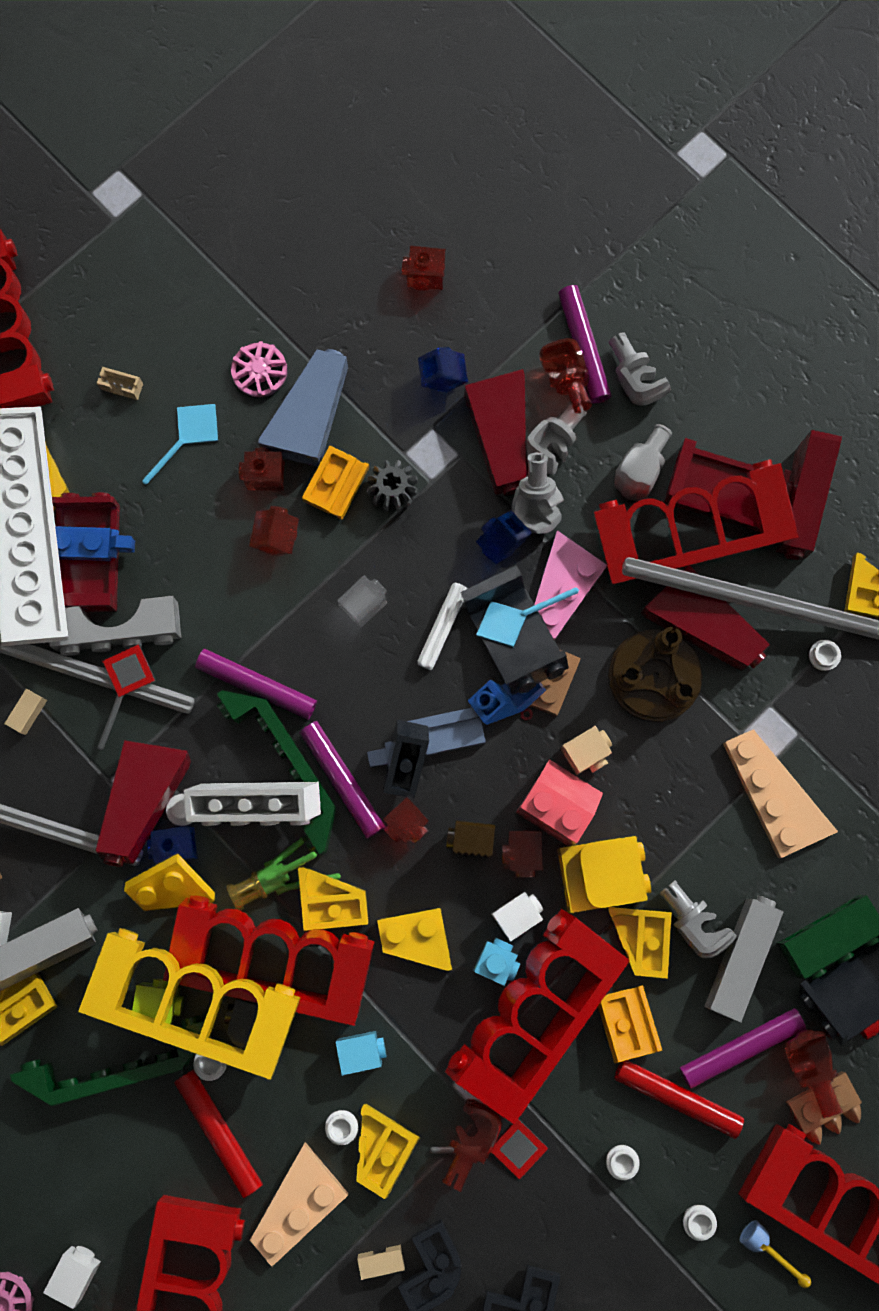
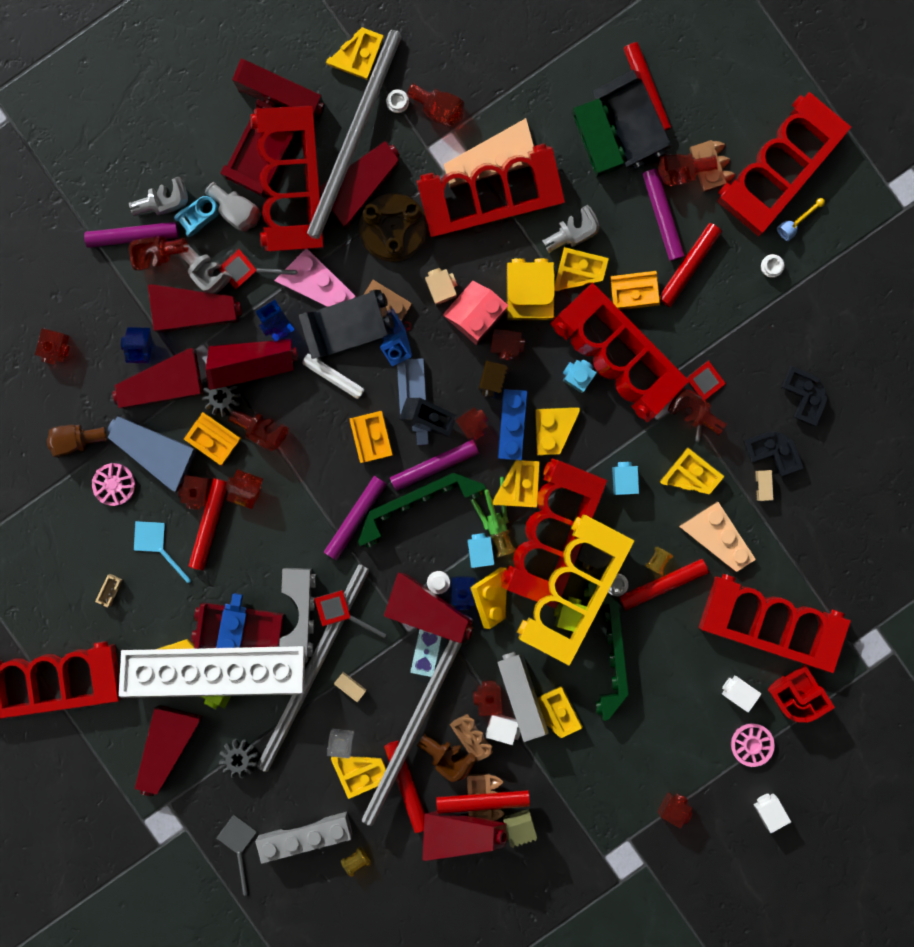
camera: 90 degrees left, 10 degrees up
white brick [184,782,321,826] -> none
white plate [325,1110,358,1145] -> none
clear brick [337,575,387,628] -> none
medium azure piece [476,588,579,648] -> none
white brick [491,892,544,941] -> none
light grey piece [512,452,564,534] -> none
white plate [606,1145,639,1180] -> none
light grey brick [704,895,784,1022] -> none
none -> reddish brown piece [47,424,107,458]
none -> dark red slope [112,348,204,409]
none -> medium azure piece [174,196,219,237]
none -> red piece [188,478,229,571]
none -> dark red slope [206,339,298,390]
none -> piece [218,249,297,290]
none -> clear red piece [229,408,289,451]
none -> light orange plate [350,411,393,463]
none -> clear red piece [406,83,465,128]
none -> clear light blue tile [411,629,441,677]
none -> red fence [416,144,565,237]
none -> medium azure brick [468,533,494,568]
none -> clear red brick [473,681,502,716]
none -> blue brick [498,389,527,460]
none -> clear yellow bush [645,546,674,576]

